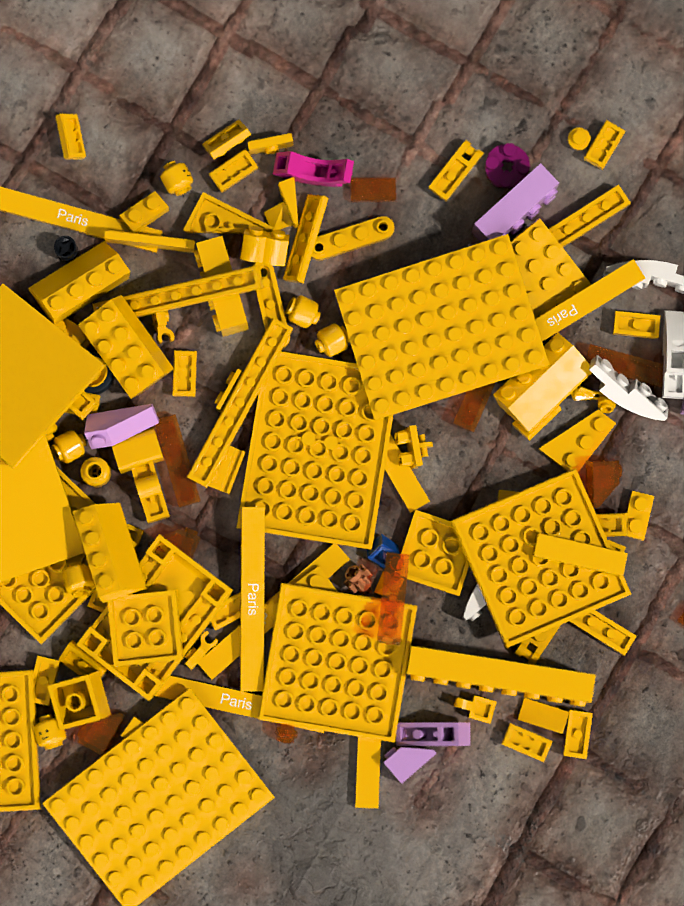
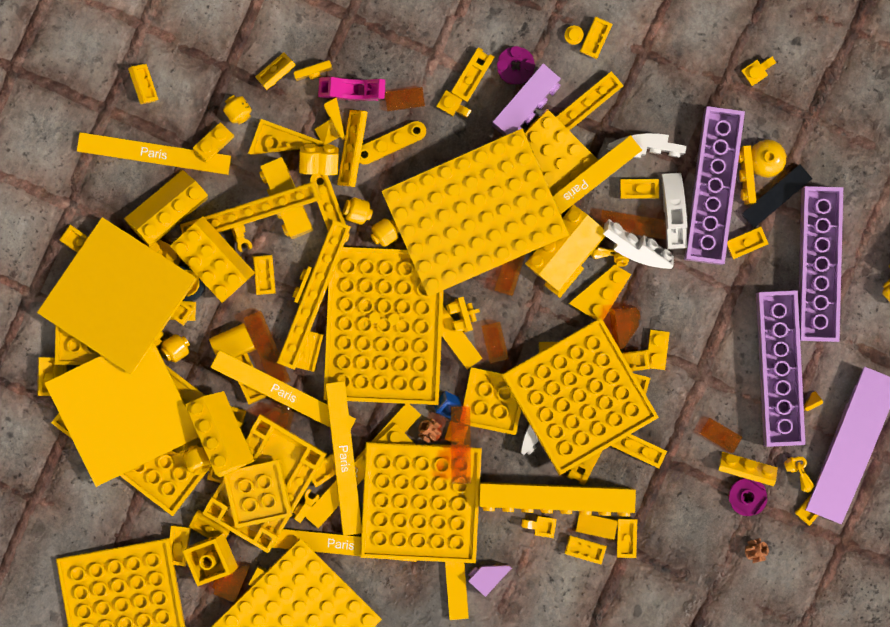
camera: 10 degrees left, 5 degrees up
yellow head [34,714,67,750] -> none
black wheel [54,236,78,262] -> none
yellow head [80,457,111,488] -> none
lavender slope [84,404,159,449] -> none
yellow tile [104,230,197,253] -> none
yellow plate [209,149,258,193] -> none
clear orange plate [275,724,298,744] -> none
lavender slope [396,723,470,746] -> none
yellow tile [533,533,628,576] -> none
none -> yellow tile [210,350,356,430]
none -> yellow plate [437,90,471,119]
none -> clear orange plate [481,322,509,363]

